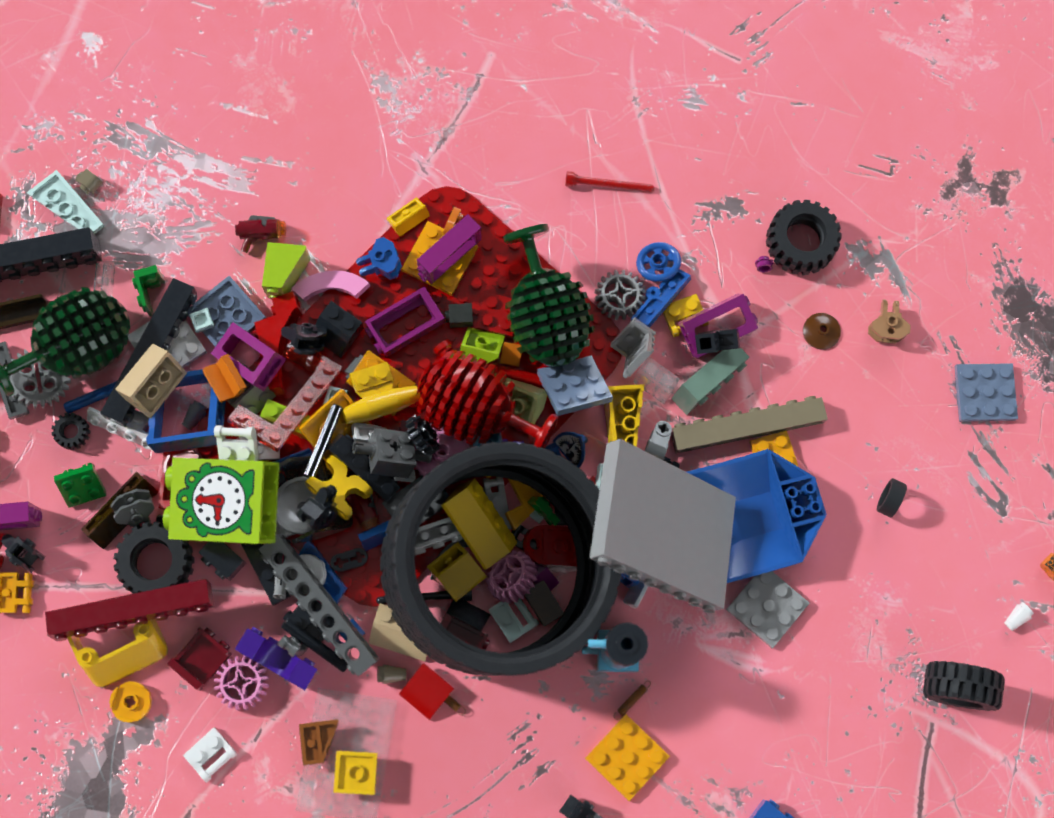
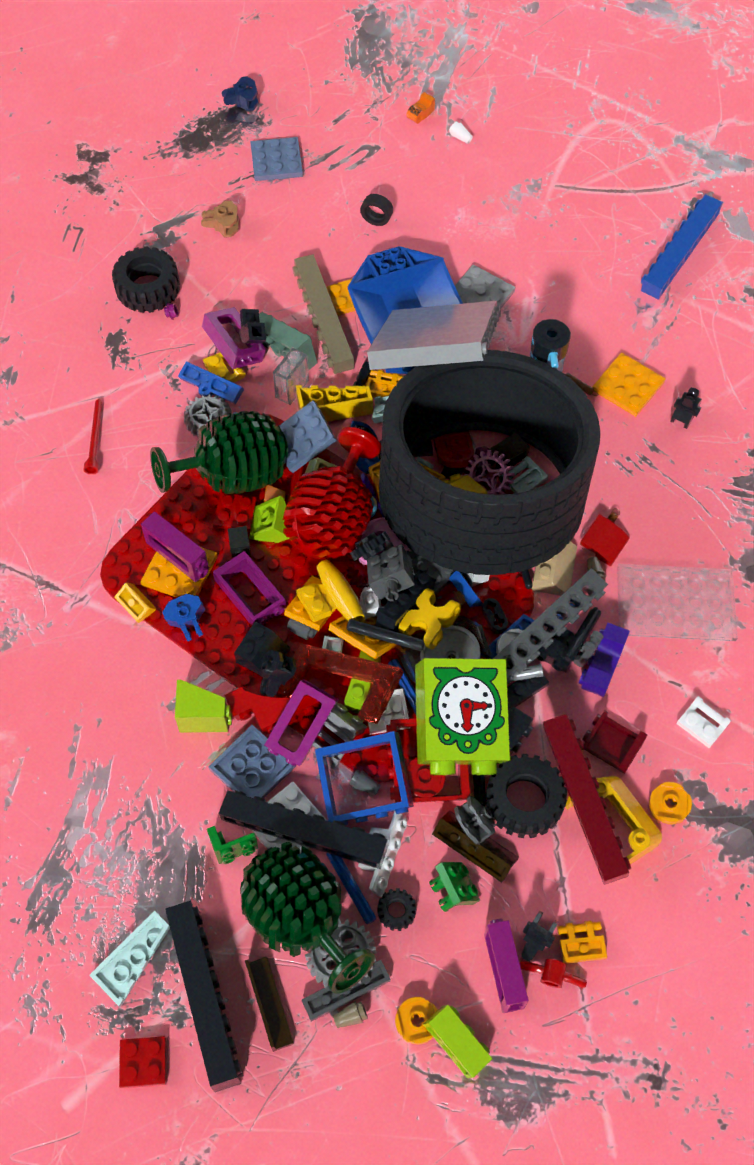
camera: 90 degrees left, 15 degrees down
dark tan plate [75,169,103,195] -> none
clear brick [93,260,115,296] -> none
tan slope [115,344,187,418] -> none
light aqua tile [189,308,215,333] -> none
orange panel [202,354,247,402] -> none
white plate [214,425,259,461] -> none
bright pink gear [214,656,269,711] -> none
dark red piece [235,215,286,253] -> none
bright pink tile [291,271,370,302] -> none
black hinge [297,485,338,531] -> none
dark orange wing [299,719,339,766] -> none
yellow plate [333,751,378,795] -> none
red wheel [434,339,457,358] -> none
orange plate [443,207,464,236] -> none
green plate [528,496,560,526] -> none
light grey plate [611,317,656,378] -> none
blue plate [636,242,681,282] -> none
dark grey piece [645,421,672,460] -> none
reddish brown dish [803,313,841,350] -> none
black tyre [923,661,1005,711] -> none

